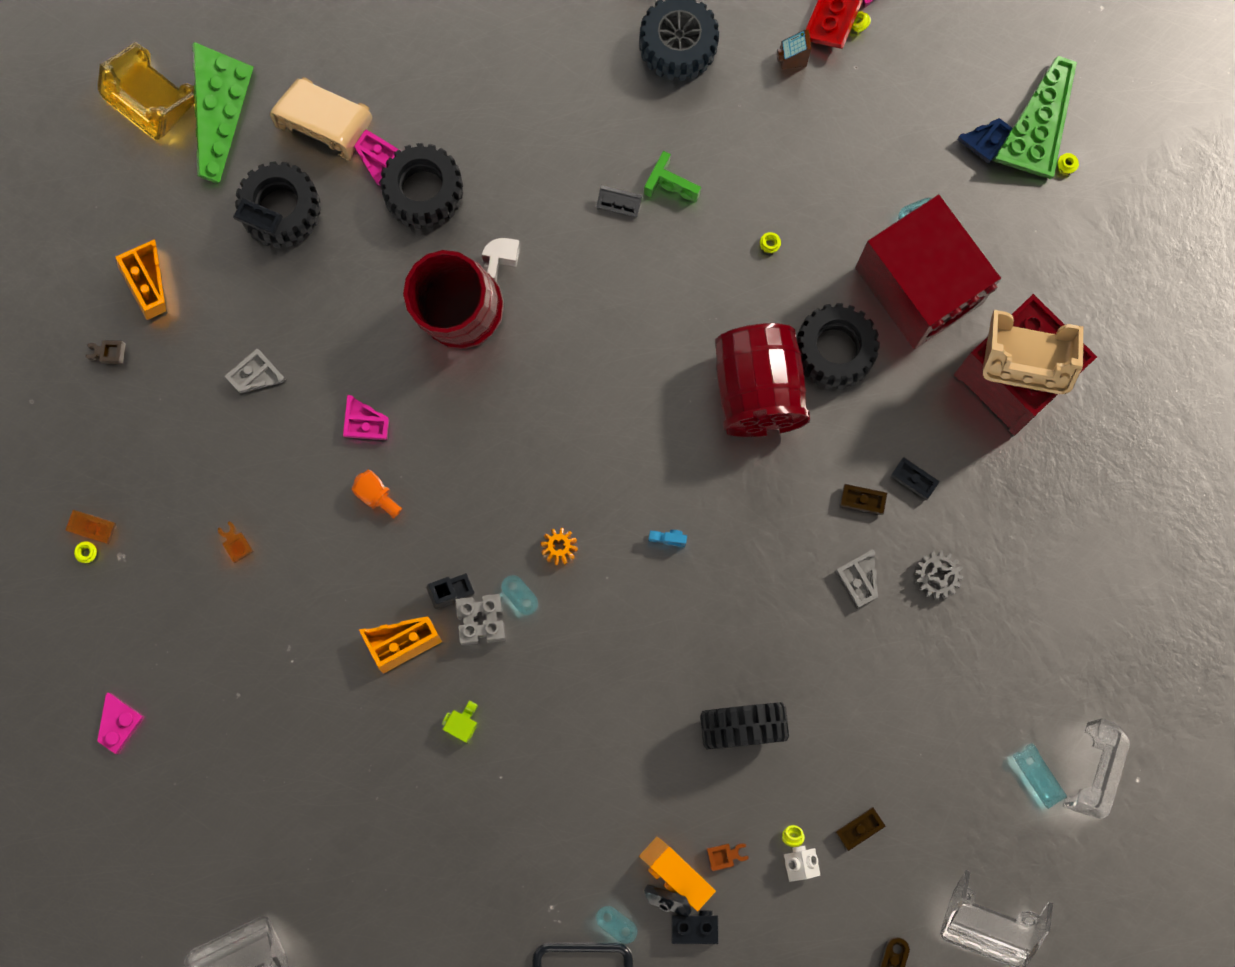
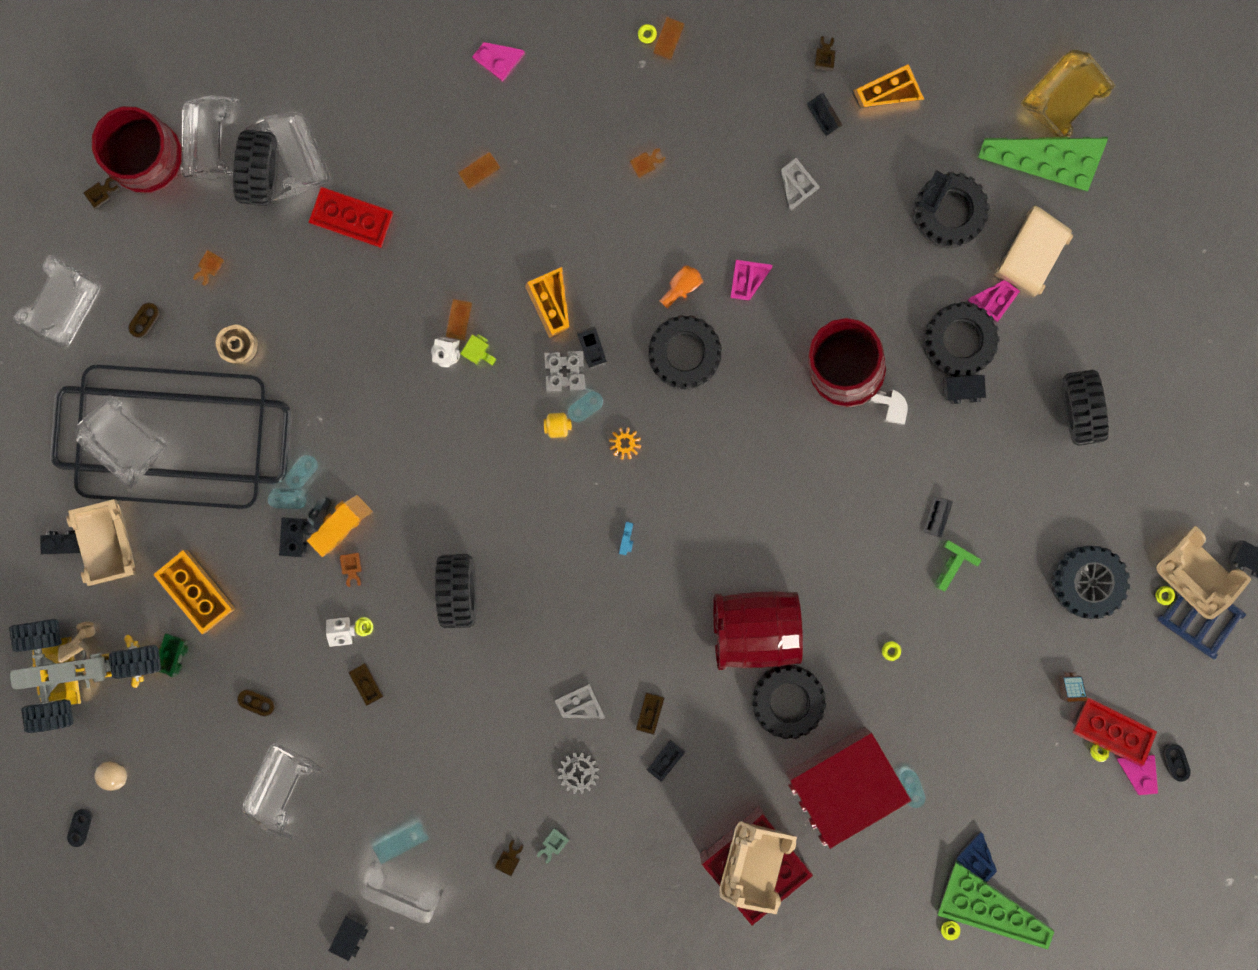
camera: 100 degrees right, 10 degrees up
none -> clear light blue plate [268,488,307,509]
none -> red plate [308,187,394,248]
none -> black brick [328,913,369,961]
none -> white brick [431,337,460,367]
none -> clear orange plate [446,299,472,341]
none -> clear orange plate [458,152,501,190]
none -> dark brown plate [494,840,524,876]
none -> sand green plate [537,827,570,864]
none -> yellow head [544,412,572,438]
none -> black tyre [648,315,722,390]
none -> black plate [807,93,843,136]
none -> black brick [943,374,986,404]
none -> black tyre [1063,369,1109,446]

